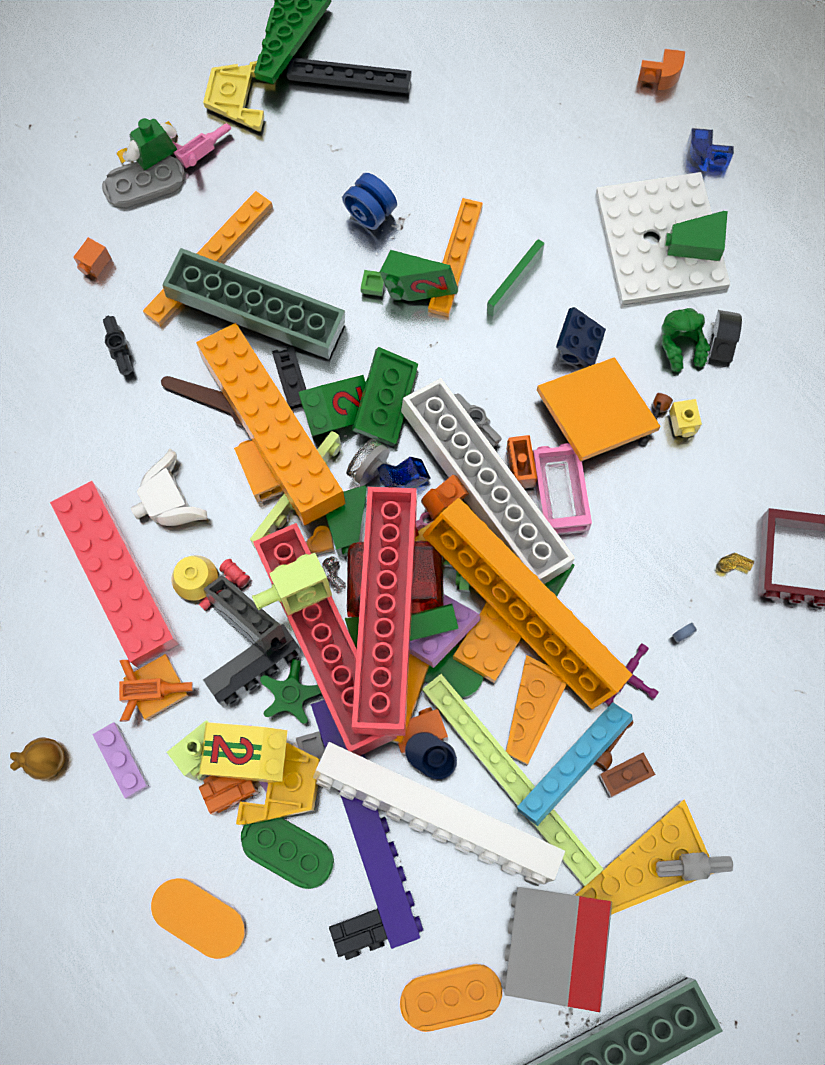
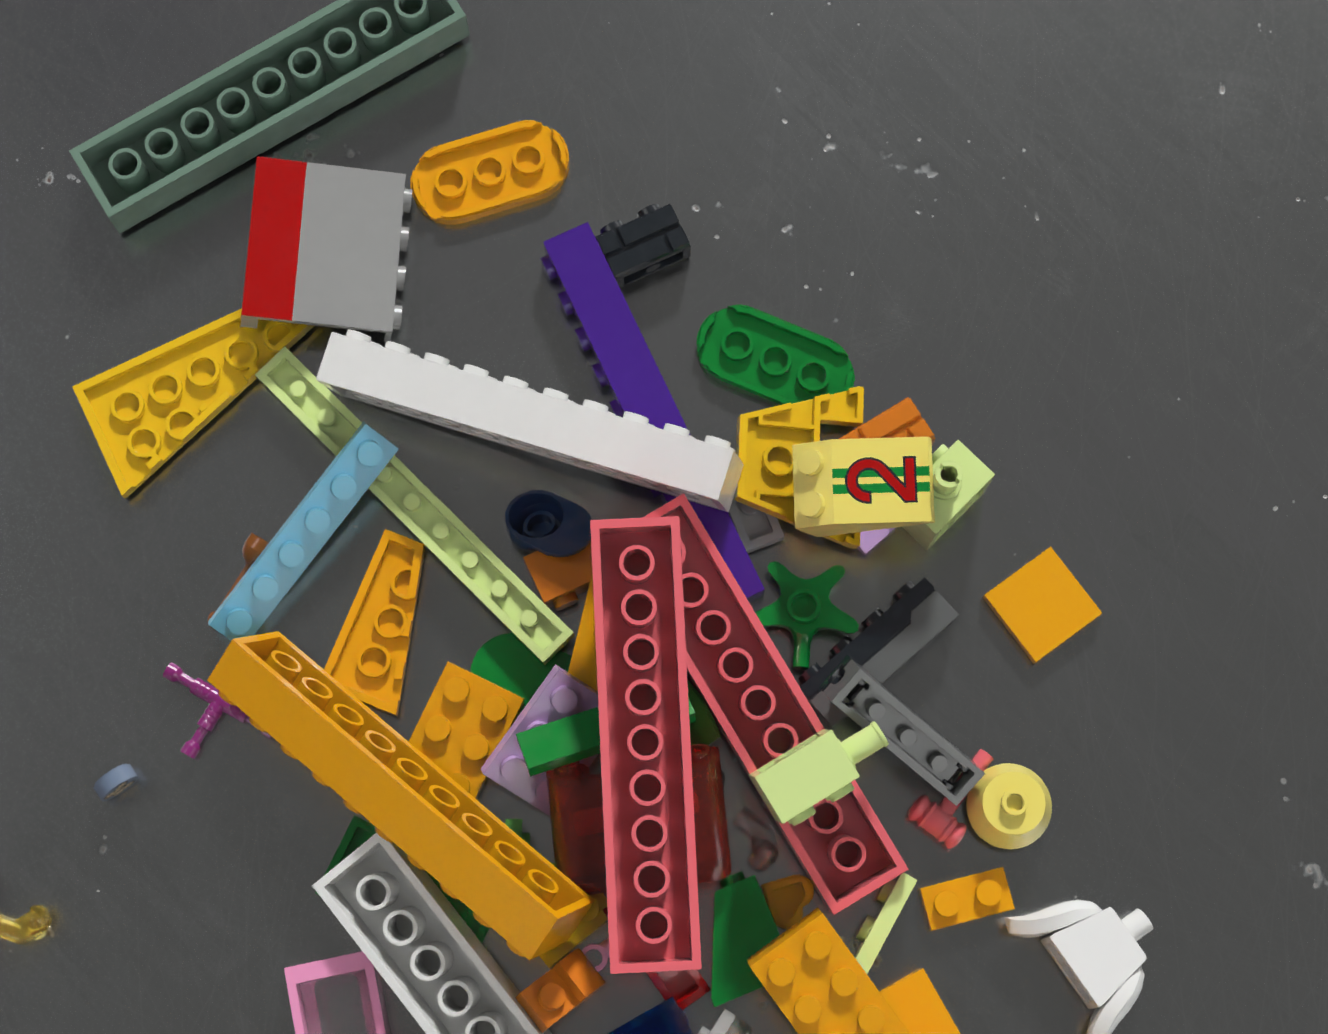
camera: 170 degrees right, 5 degrees up
pearl gold hat [10,737,65,780] -> none
coral brick [50,481,179,667] -> none
lavender plate [92,722,149,799] -> none
orange piece [119,660,193,722] -> none
light orange tile [151,878,245,959] -> none
dark orange plate [599,752,656,798] -> none
light grey axle [656,852,734,881] -> none
none -> light orange plate [918,867,1015,931]

